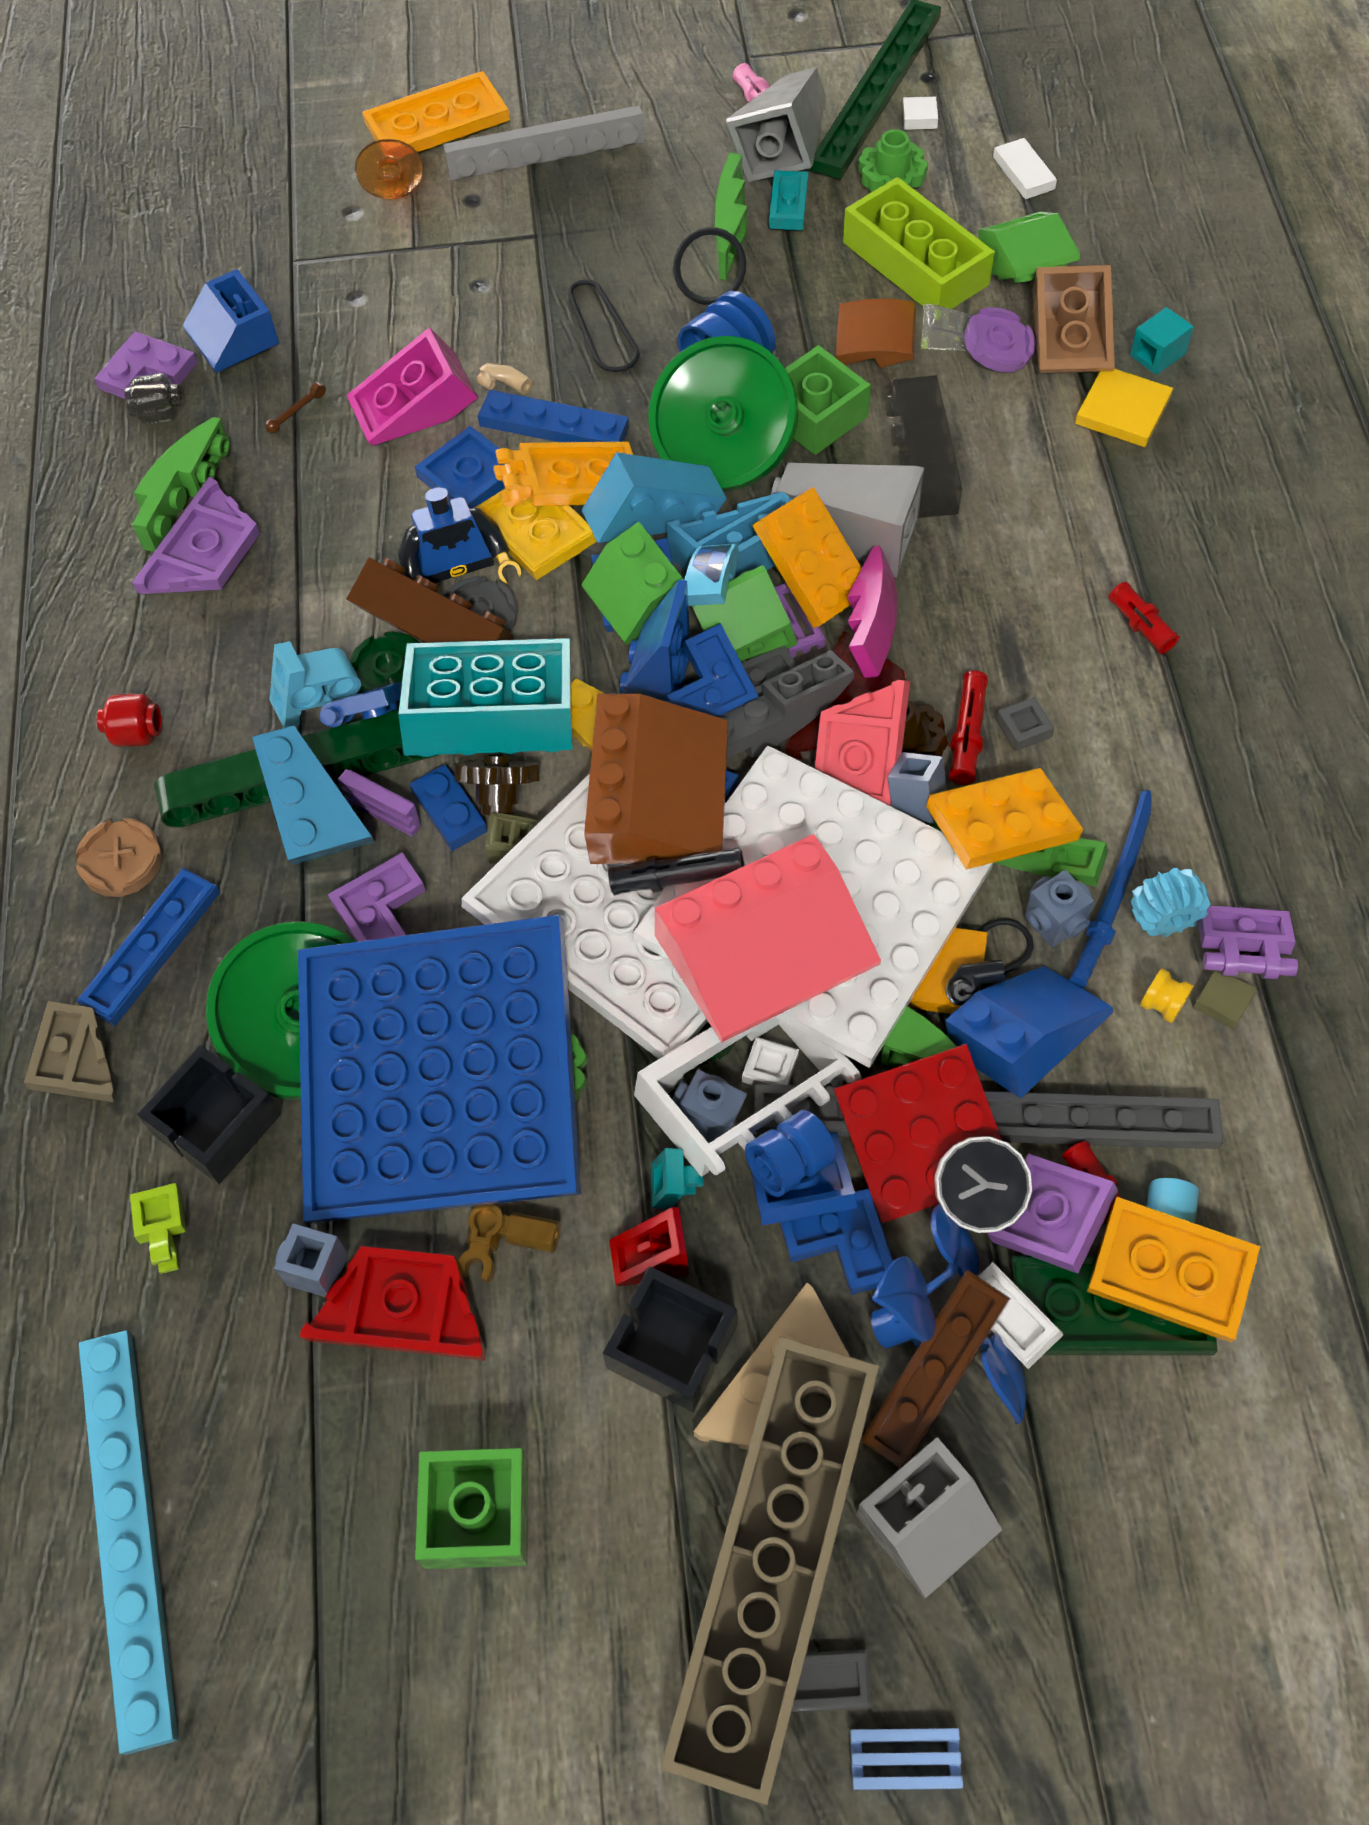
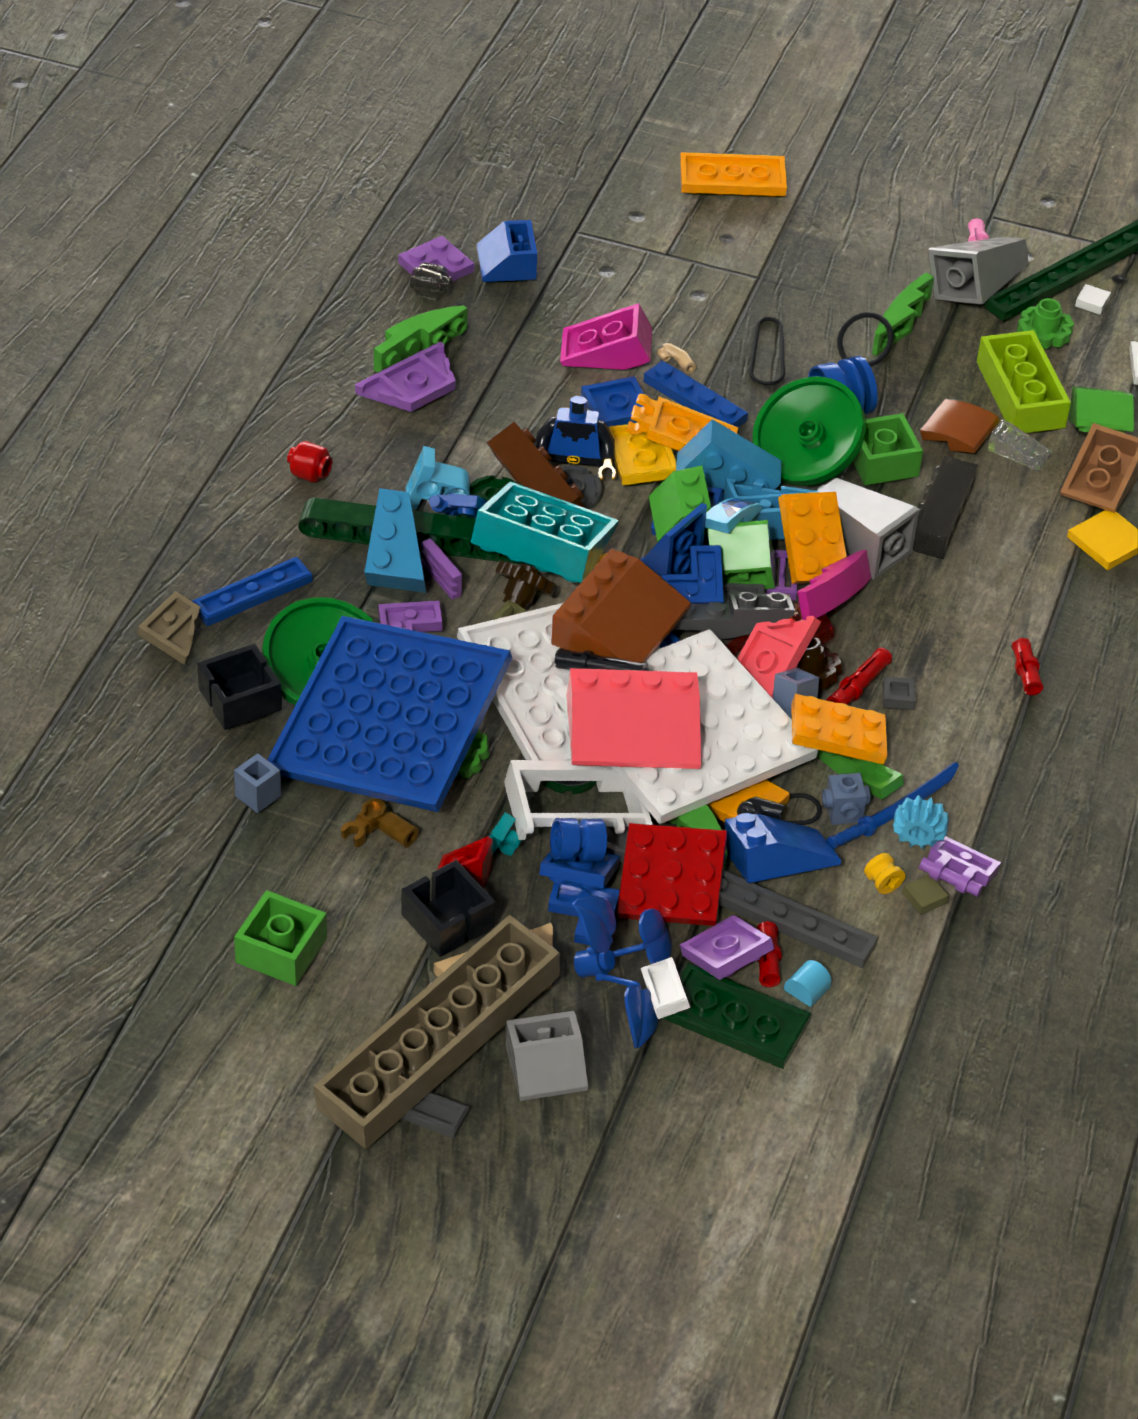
camera: 20 degrees right, 15 degrees down
medium nougat tile [76,818,163,897] -> none
medium azure plate [78,1330,178,1755] -> none
lime plate [130,1183,186,1274] -> none
reddish brown hinge [265,382,326,433] -> none
red wing [299,1246,486,1361] -> none
clear orange dish [355,139,423,199] -> none
blue plate [409,765,488,852] -> none
light grey plate [443,105,644,181] -> none
sand blue brick [672,1069,747,1143] -> none
white tile [742,1037,799,1086] -> none
teal plate [769,170,808,230] -> none
light blue tile [850,1728,963,1790] -> none
reddish brown tile [861,1270,1011,1469] -> none
black tile [934,1136,1032,1233] -> none
medium lavender tile [963,307,1036,372] -> none
light orange plate [1087,1197,1261,1343] -> none

